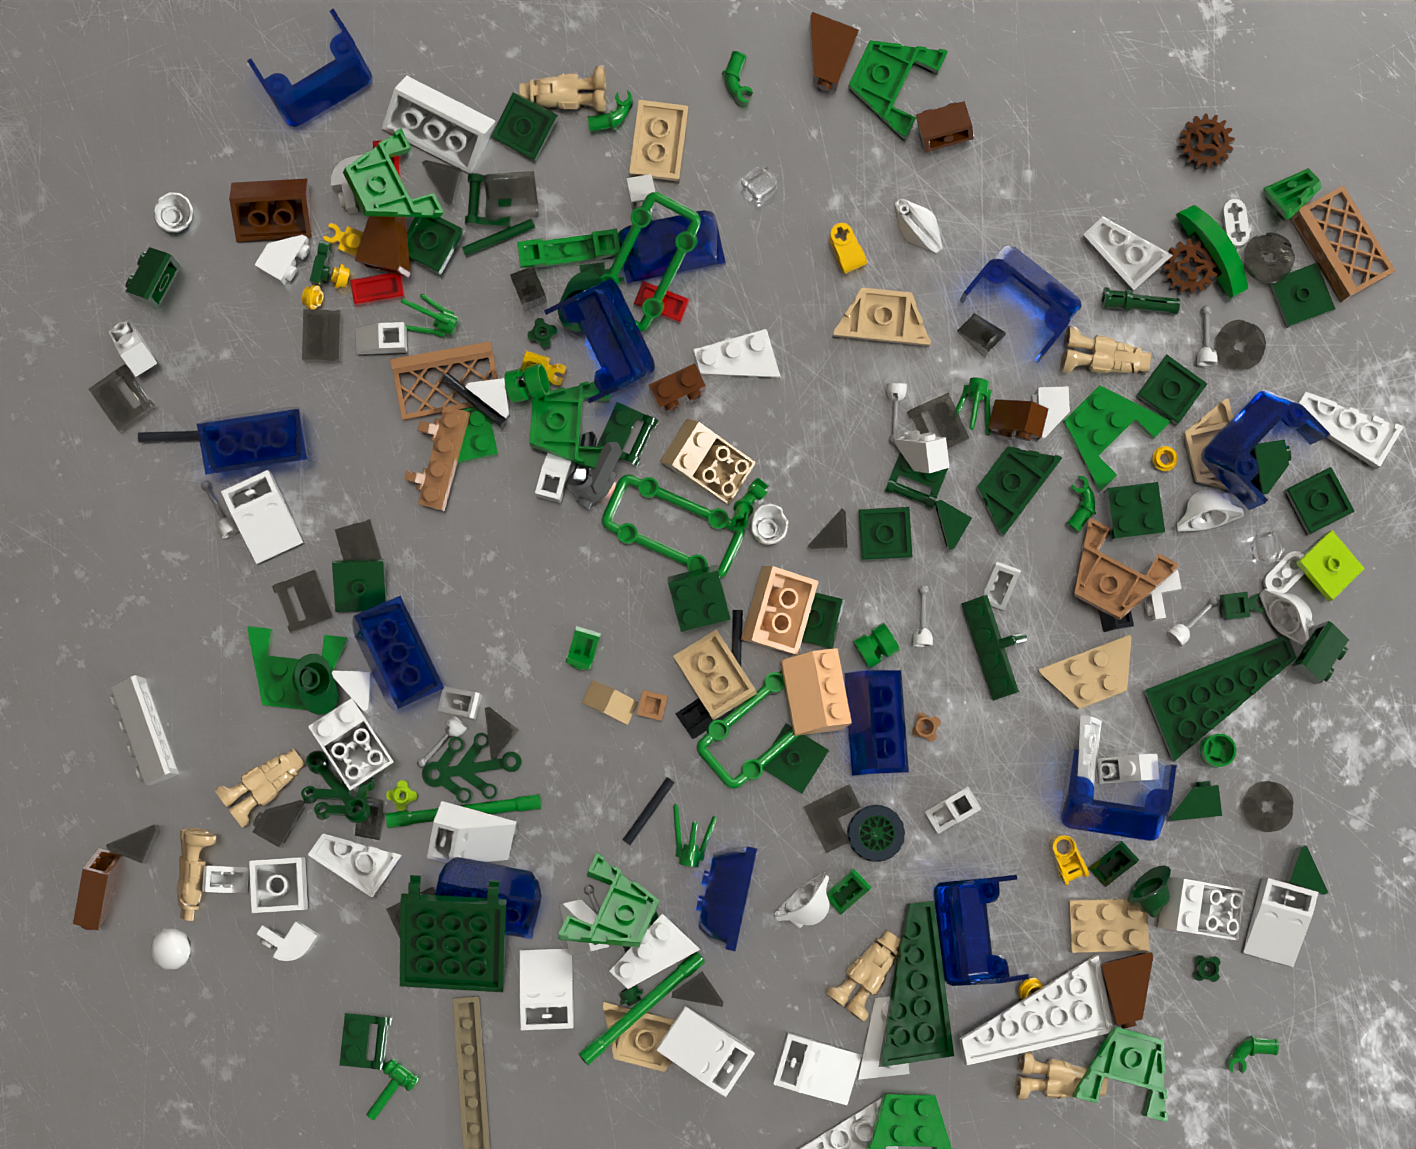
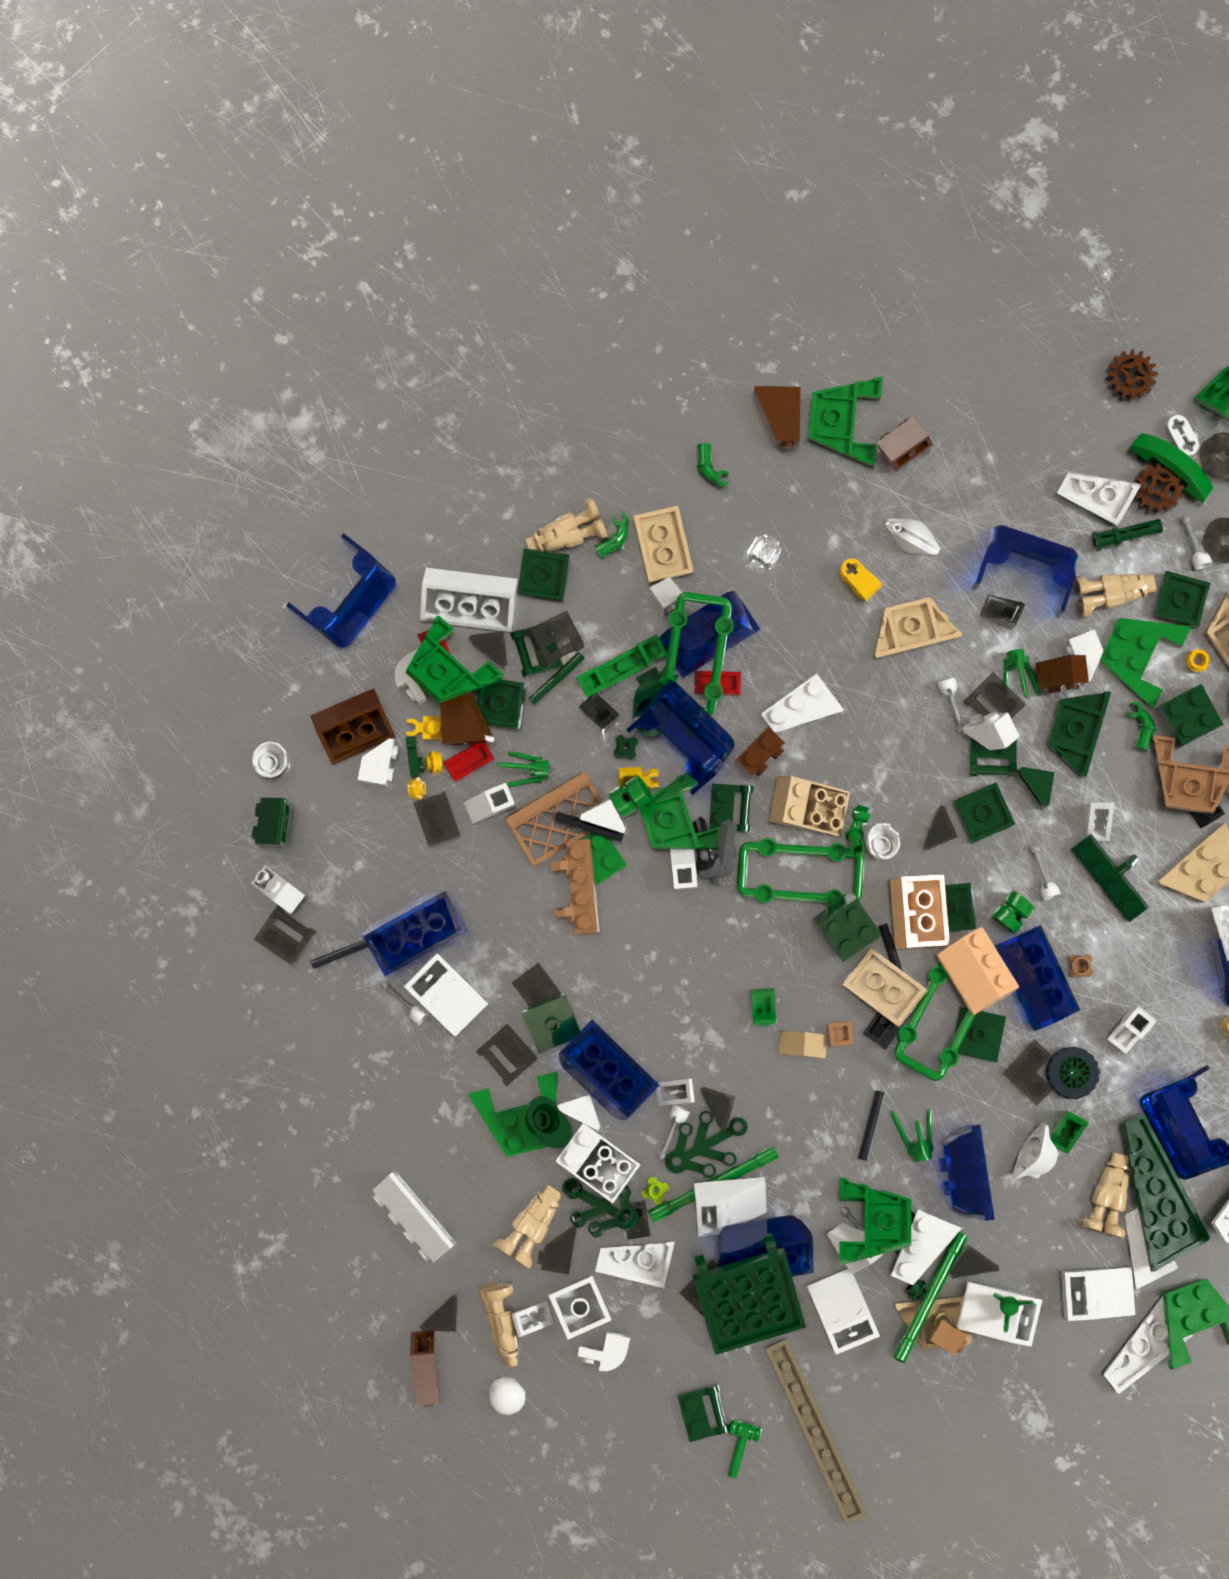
camera: 15 degrees left, 0 degrees up
none -> medium nougat brick [928,1318,967,1356]
none -> green plant [993,1293,1034,1332]

